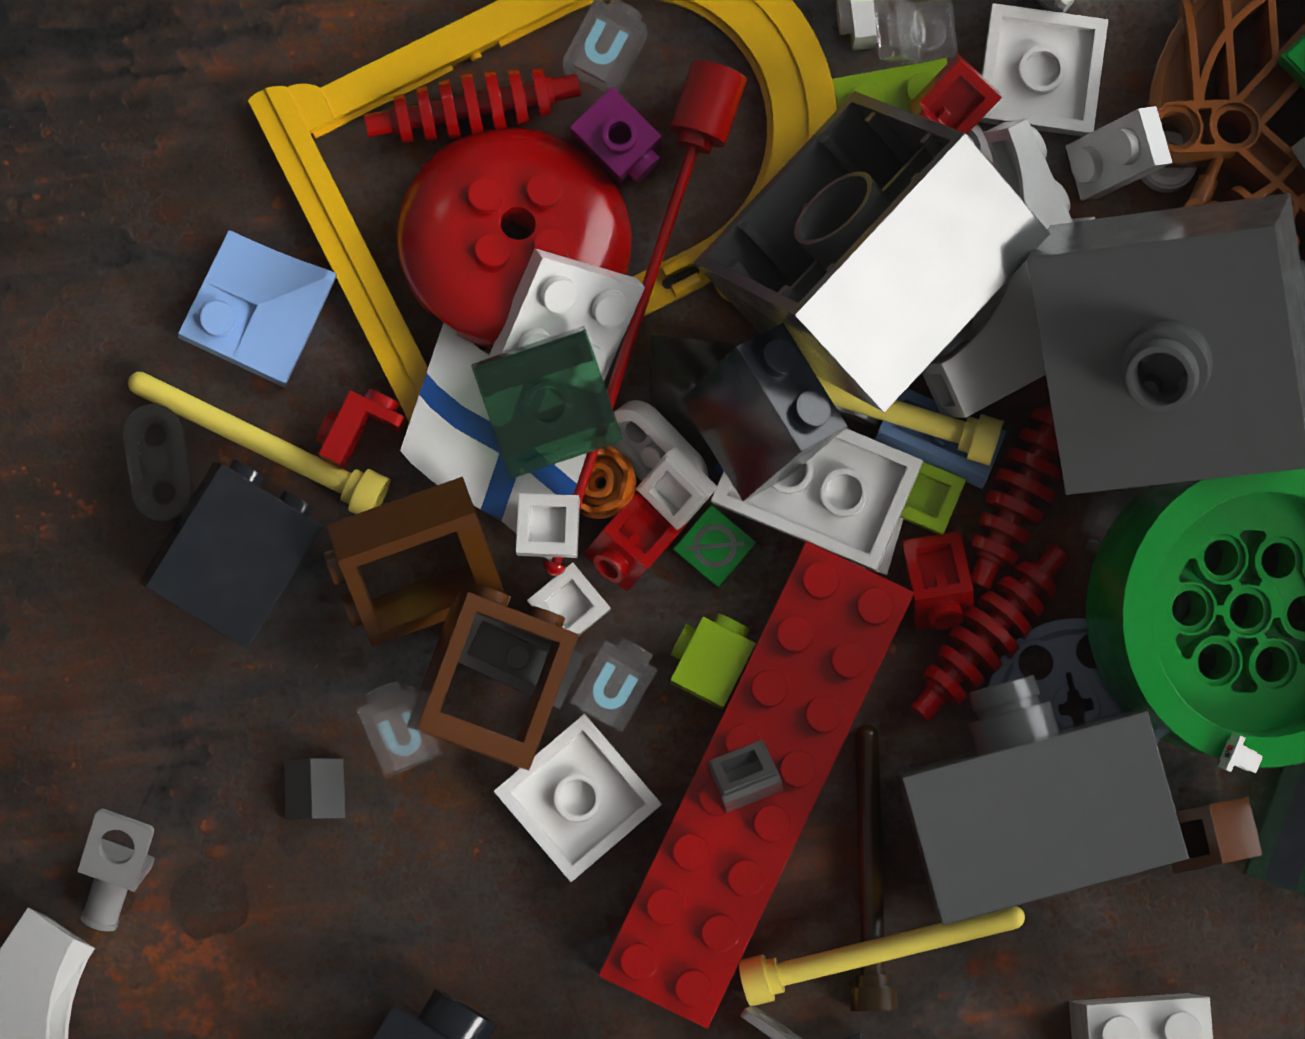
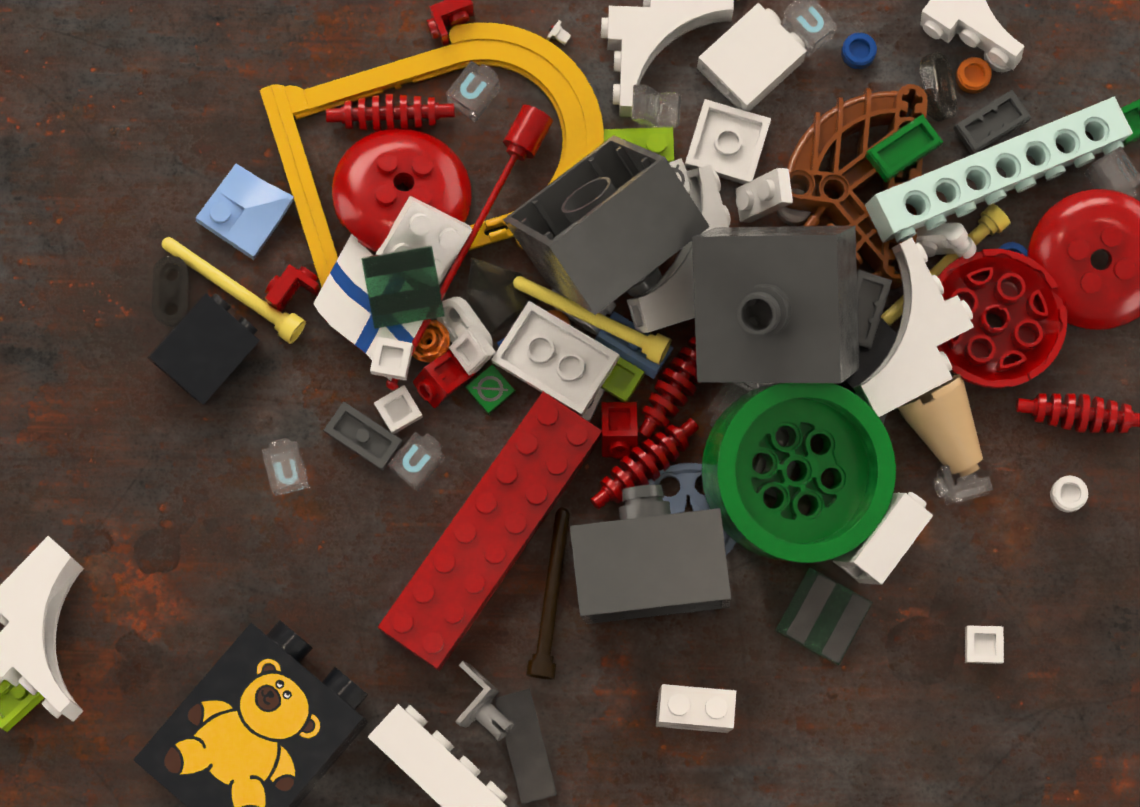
camera: 10 degrees right, 5 degrees down
light grey bracket [77,808,155,931] -> none
dark grey slope [284,758,346,821] -> none
reddish brown window [323,476,505,647] -> none
reddish brown window [406,585,579,771] -> none
white plate [494,713,662,882] -> none
magenta brick [570,87,662,188] -> none
lime brick [670,613,756,710] -> none
black brick [681,323,848,501] -> none
dark grey slope [707,740,783,813] -> none
light yellow piece [739,906,1025,1007] -> none
red bracket [908,53,1002,135] -> none
reddish brown brick [1171,796,1262,874] -> none
white piece [1218,733,1263,773] -> none

